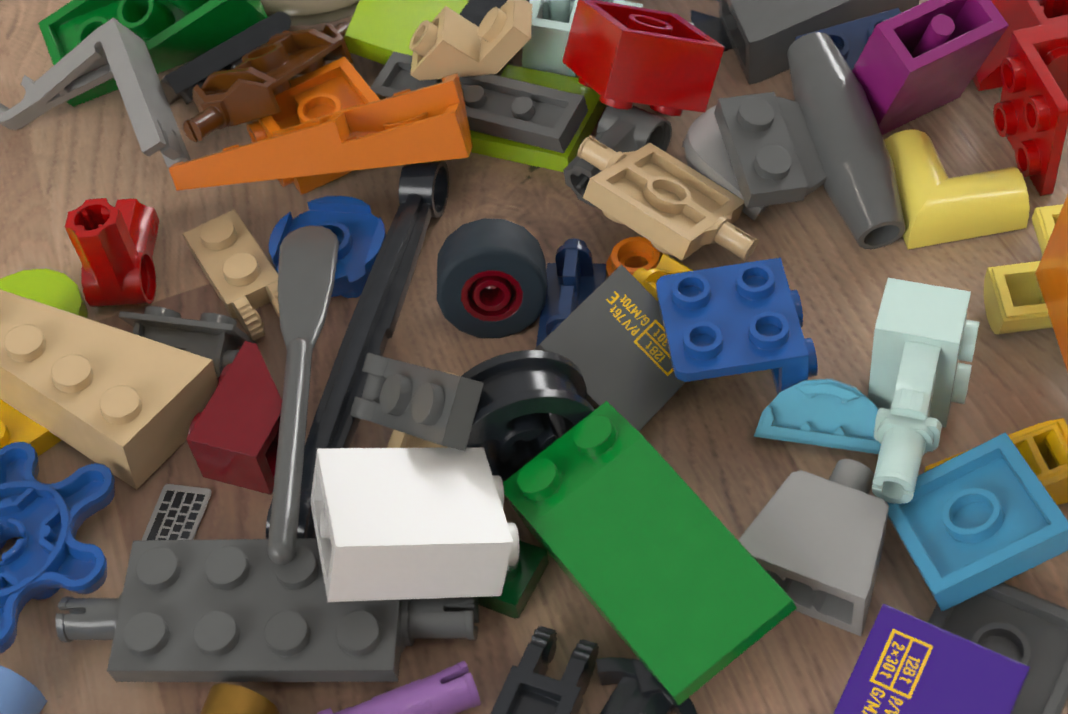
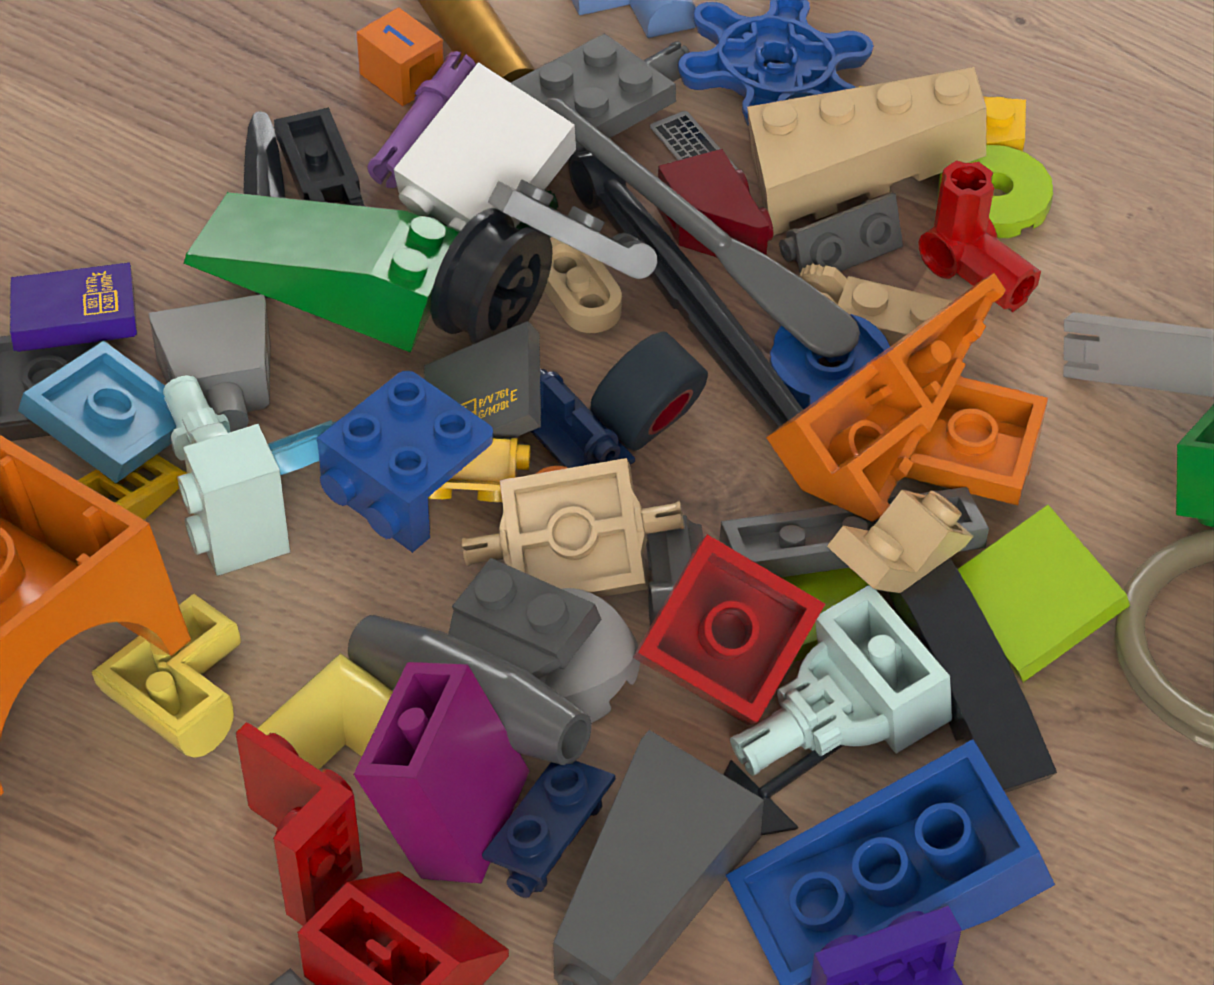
camera: 130 degrees right, 0 degrees up
black hinge [160,11,291,105] -> none
reddish brown plate [183,22,353,142] -> none

